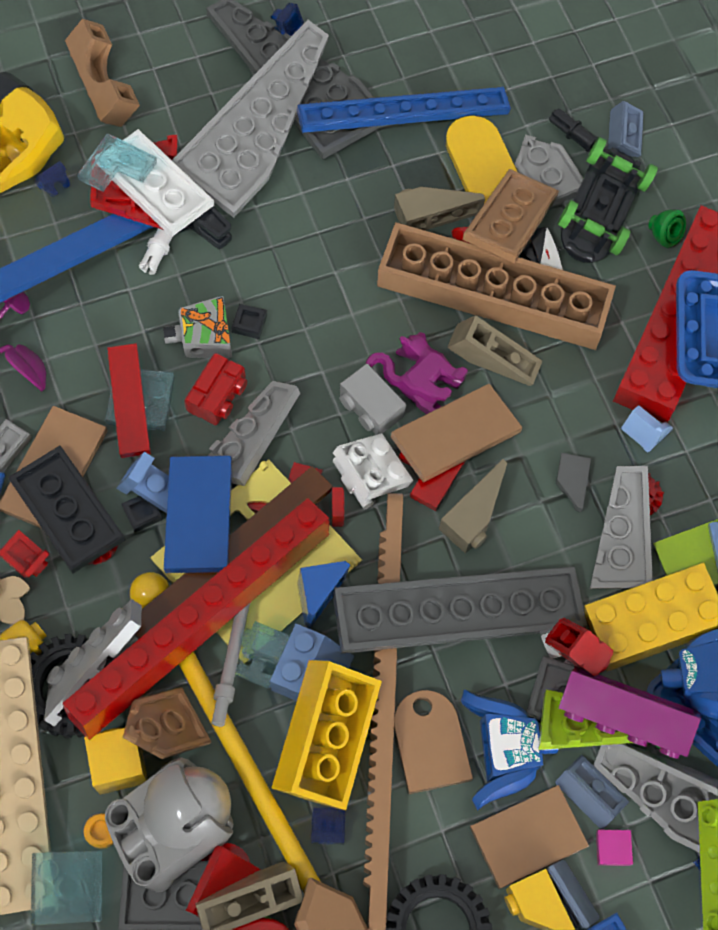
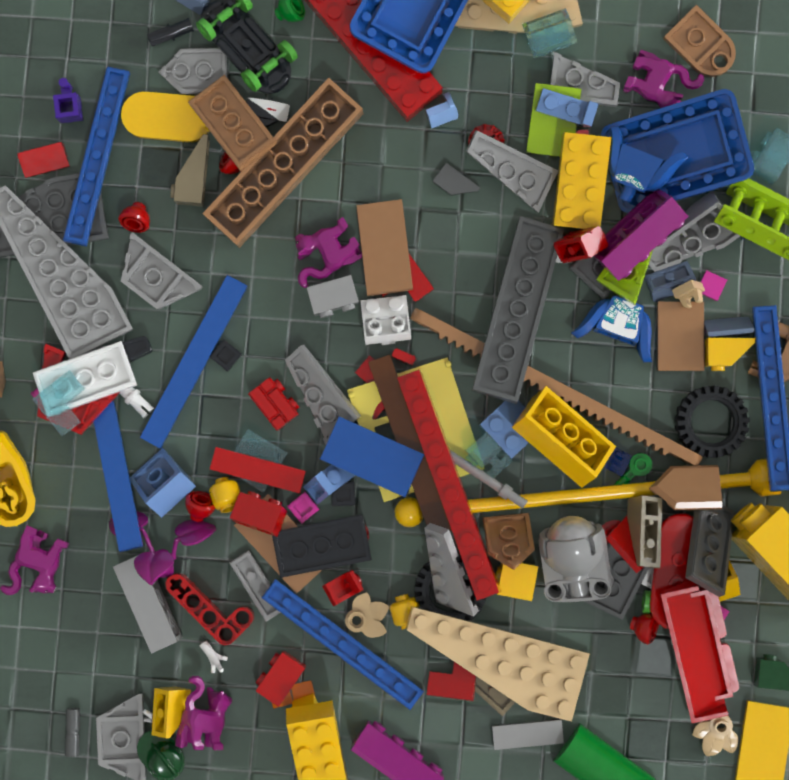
camera: 60 degrees left, 20 degrees up
clear light blue plate [31,851,102,925] -> none
clear blue tile [34,161,70,197] -> none
light orange tile [84,813,113,849] -> none
torso [163,296,232,358] -> none
blue slope [297,561,350,629] -> none
medium nougat tile [394,690,473,794] -> none
dark tan slope [439,459,507,554] -> none
dark tan slope [447,315,542,386] -> none
none -> red slope [17,142,70,178]
none -> dark purple brick [53,78,84,123]
none -> red brick [118,202,150,233]
none -> light grey wing [121,232,203,310]
none -> medium blue slope [130,448,196,518]
none -> blue tile [140,275,248,449]
none -> red brick [185,491,216,522]
none -> yellow head [209,477,240,513]
none -> red brick [230,491,287,537]
none -> dark pink tile [287,492,320,524]
none -> green plate [613,453,653,485]
none -> tan tile [672,280,705,308]

